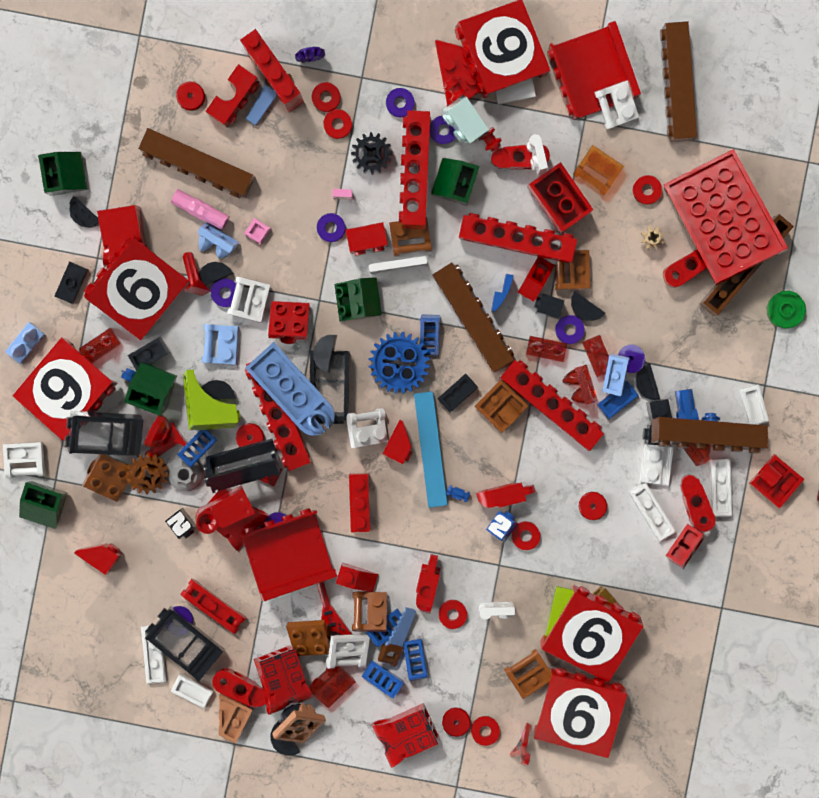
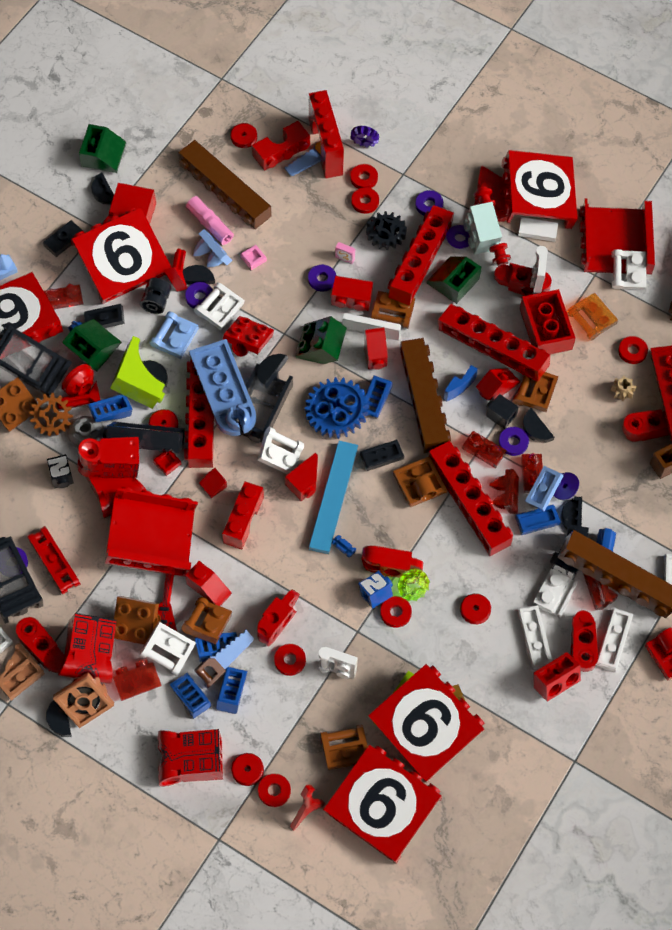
camera: 25 degrees right, 25 degrees down
none -> black wheel [140,278,172,314]
none -> red slope [199,468,227,498]
none -> red slope [364,327,388,370]
none -> clear neon green gear [397,569,430,601]

